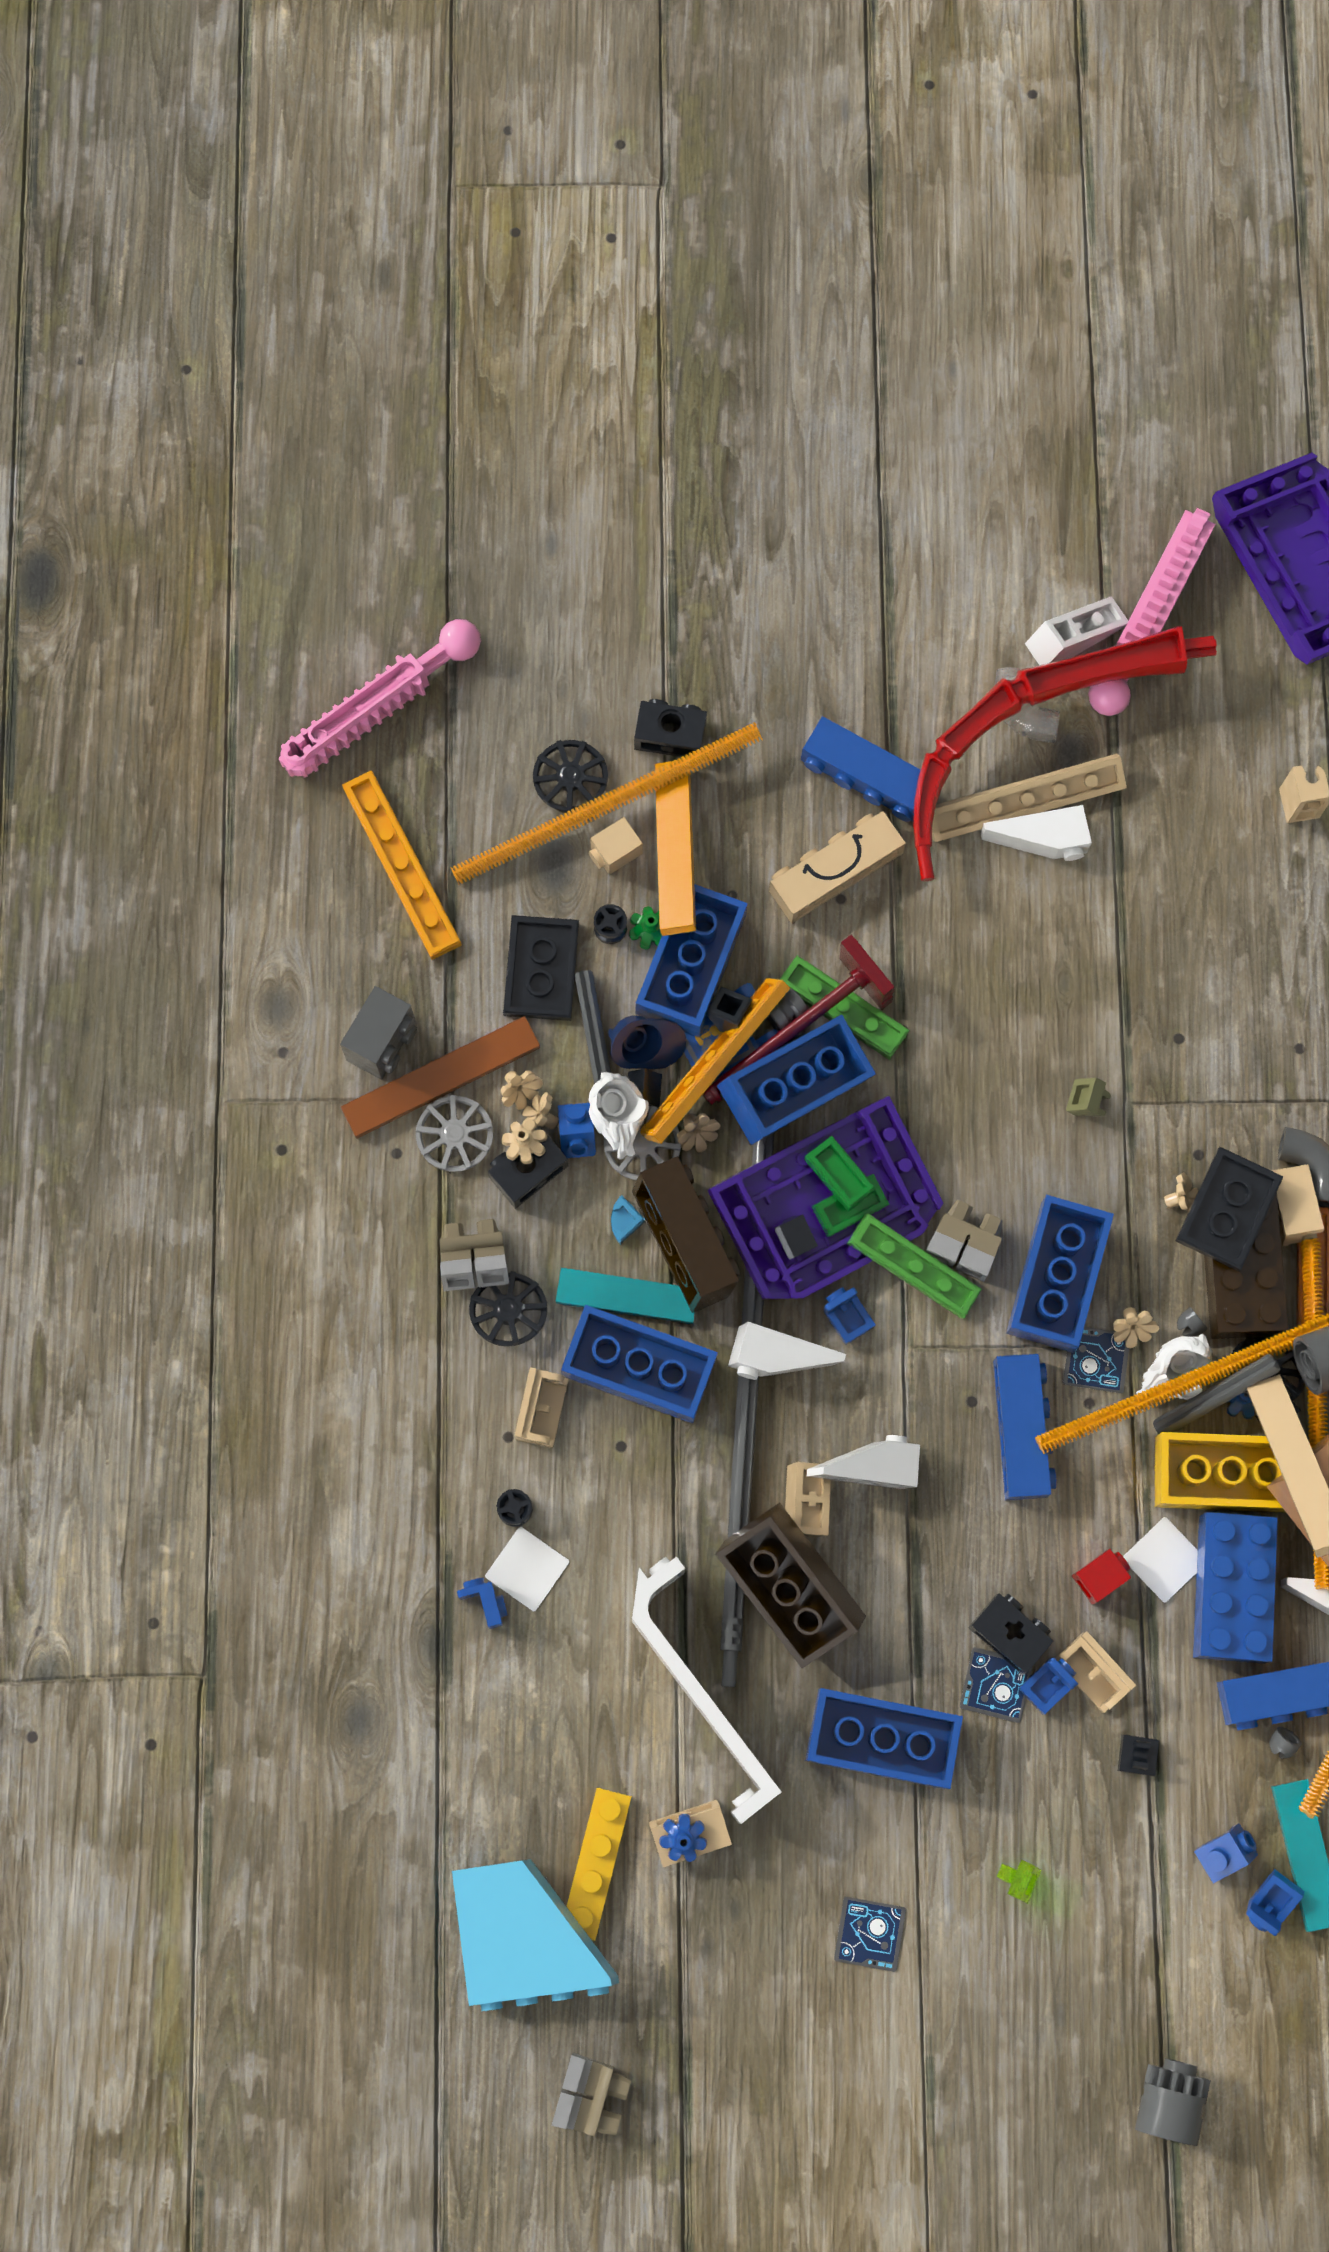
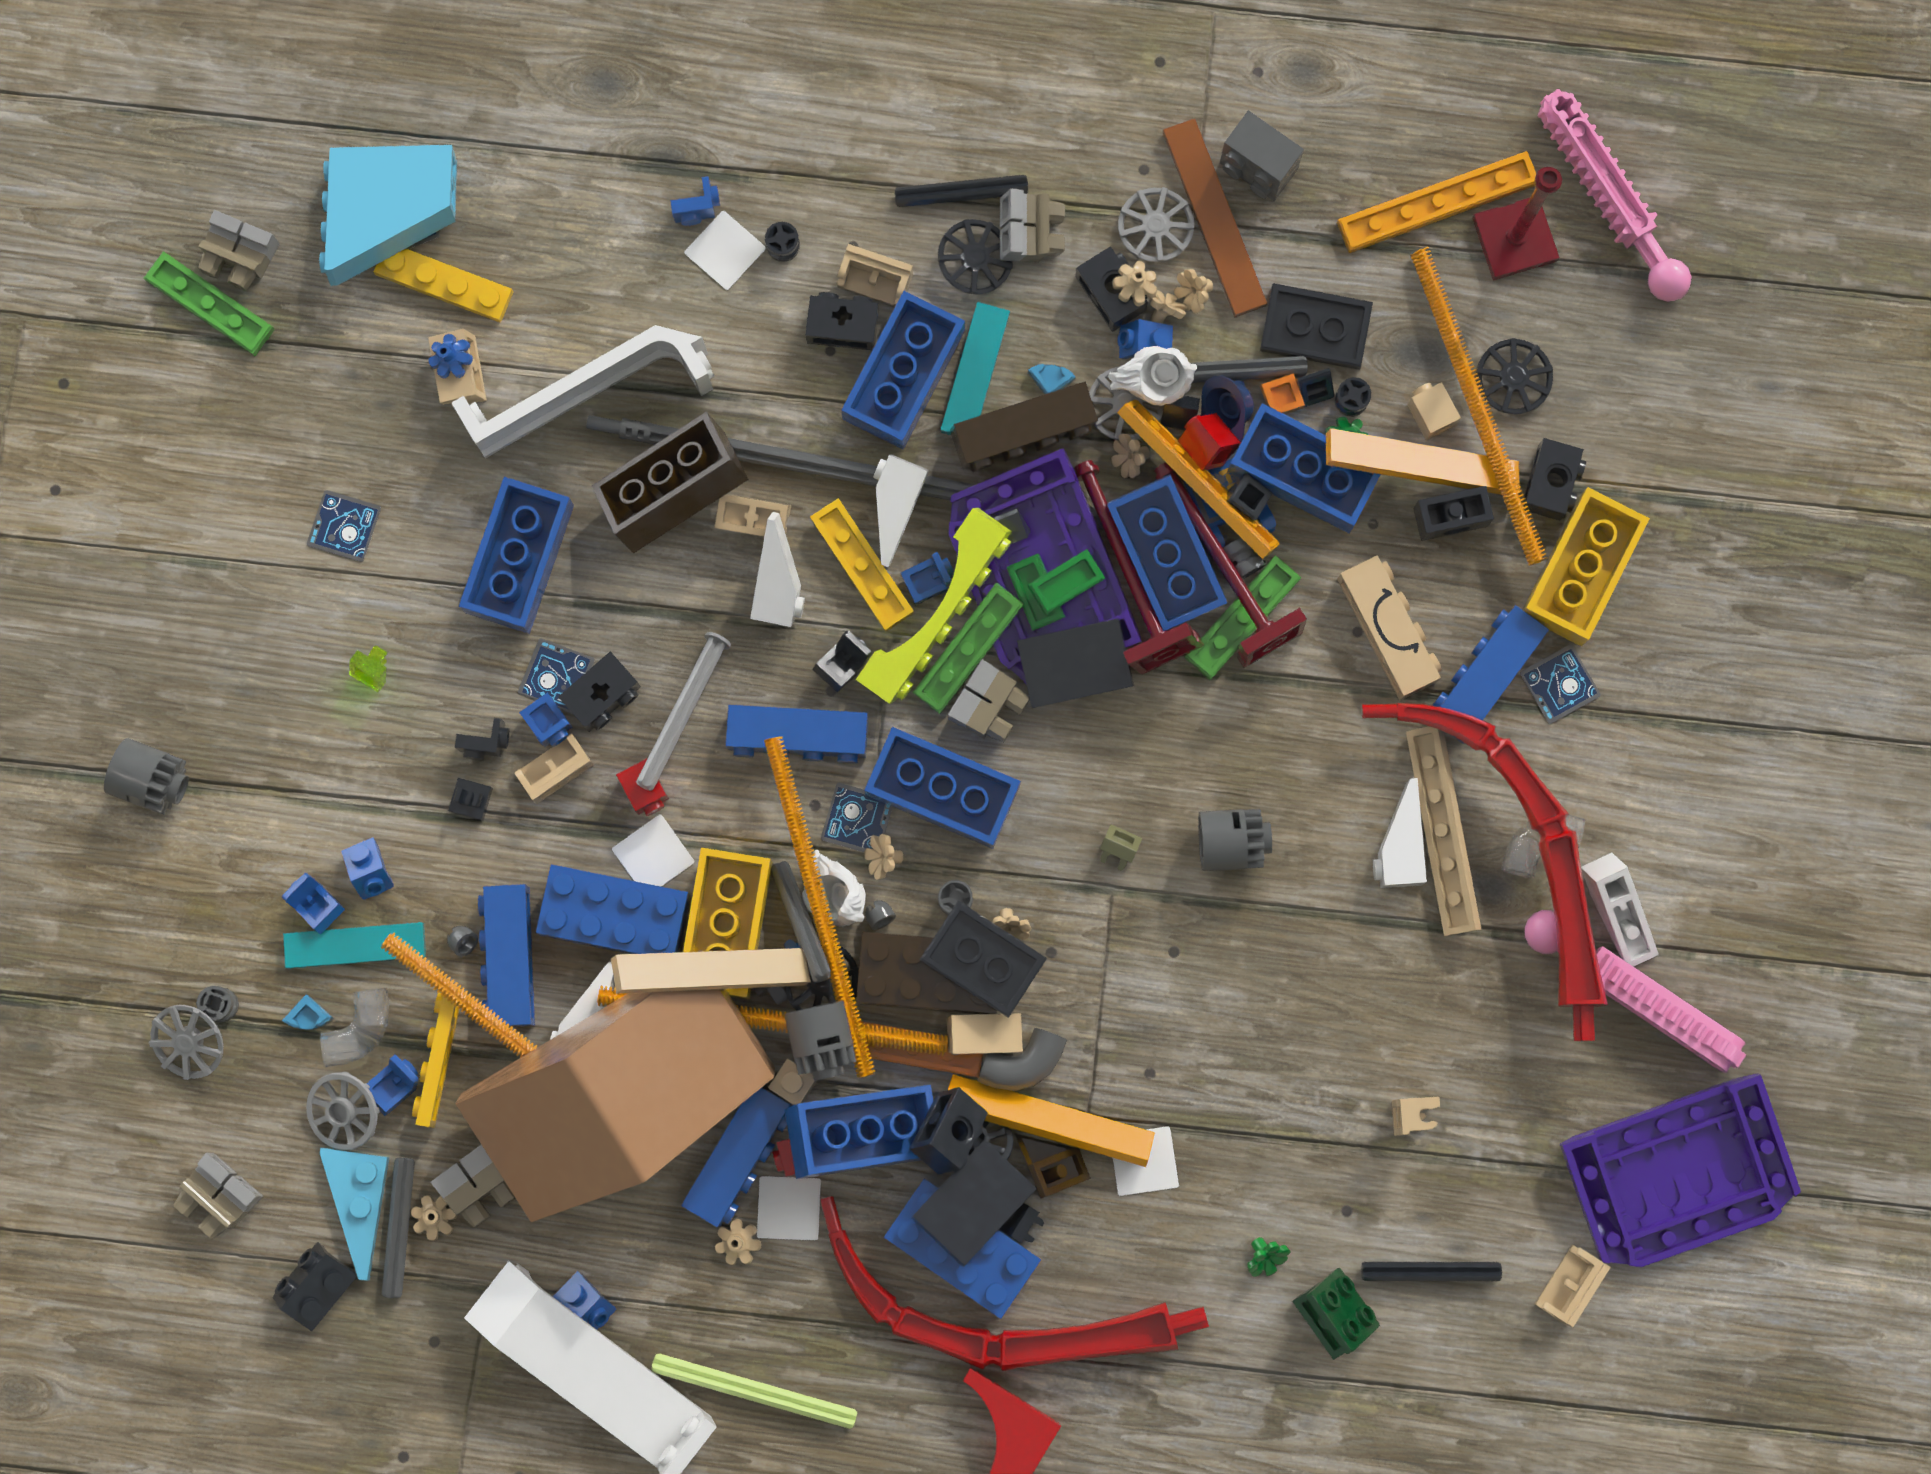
camera: 100 degrees right, 5 degrees up
none -> bright green tile [143,251,275,356]
none -> black bracket [455,718,510,760]
none -> light grey axle [636,632,731,791]
none -> black brick [805,292,879,351]
none -> yellow plate [810,498,914,632]
none -> black bracket [812,630,872,693]
none -> neon yellow arch [856,508,1012,704]
none -> black axle [895,175,1028,207]
none -> dark grey wheel [938,880,973,915]
none -> black tile [1017,618,1134,708]
none -> dark red tile [1074,460,1204,675]
none -> red brick [1178,413,1241,471]
none -> dark grey gear [1198,809,1272,871]
none -> orange plate [1260,373,1305,414]
none -> black slope [1296,368,1335,407]
none -> black brick [1413,486,1494,541]
none -> dark red tile [1472,167,1562,281]
none -> sticker [1520,645,1601,724]
none -> yellow brick [1523,487,1650,647]

